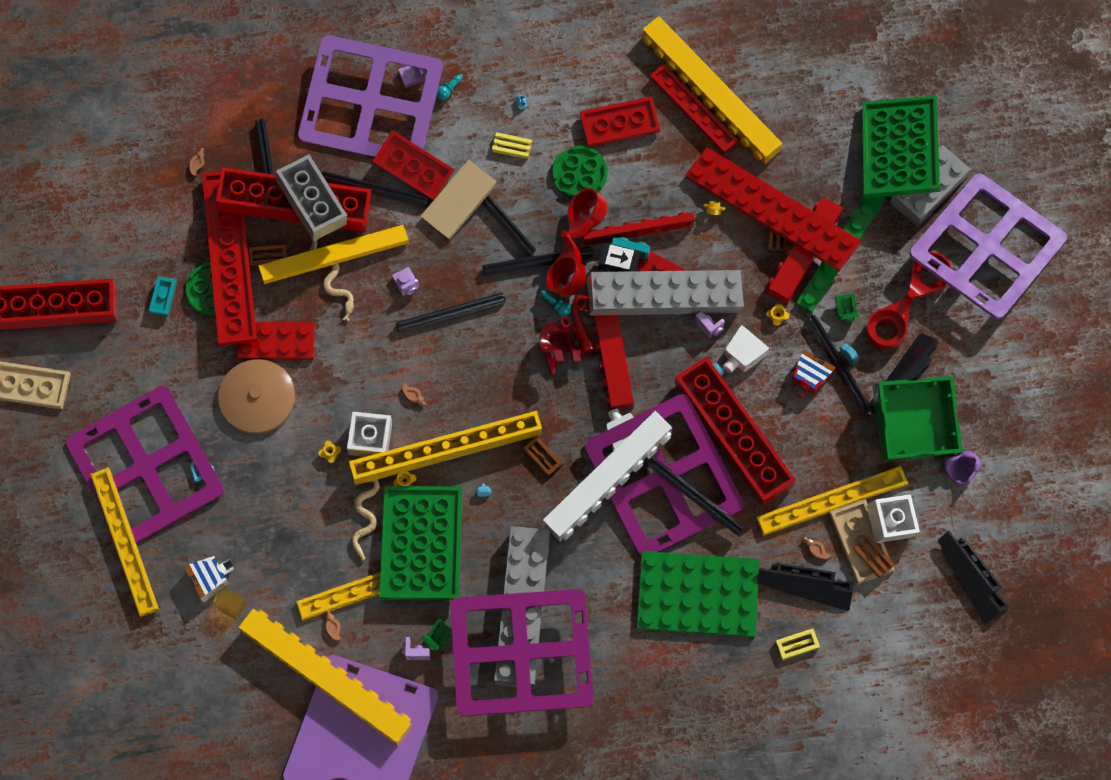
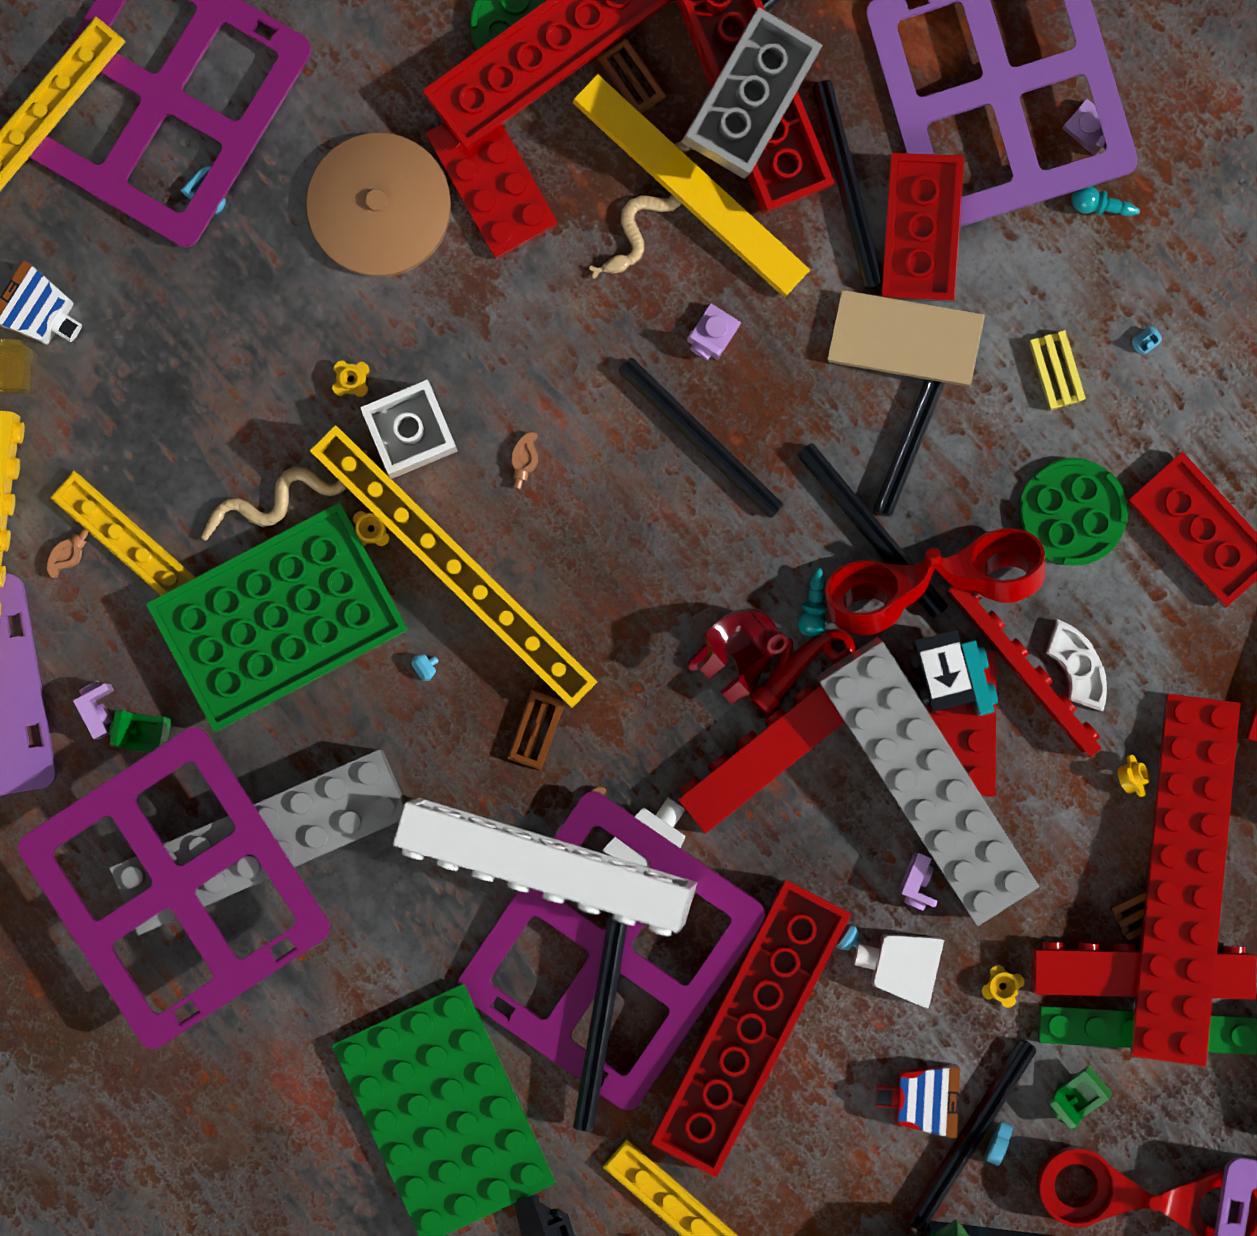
camera: 60 degrees right, 15 degrees up
none -> white tile [1044,619,1107,712]

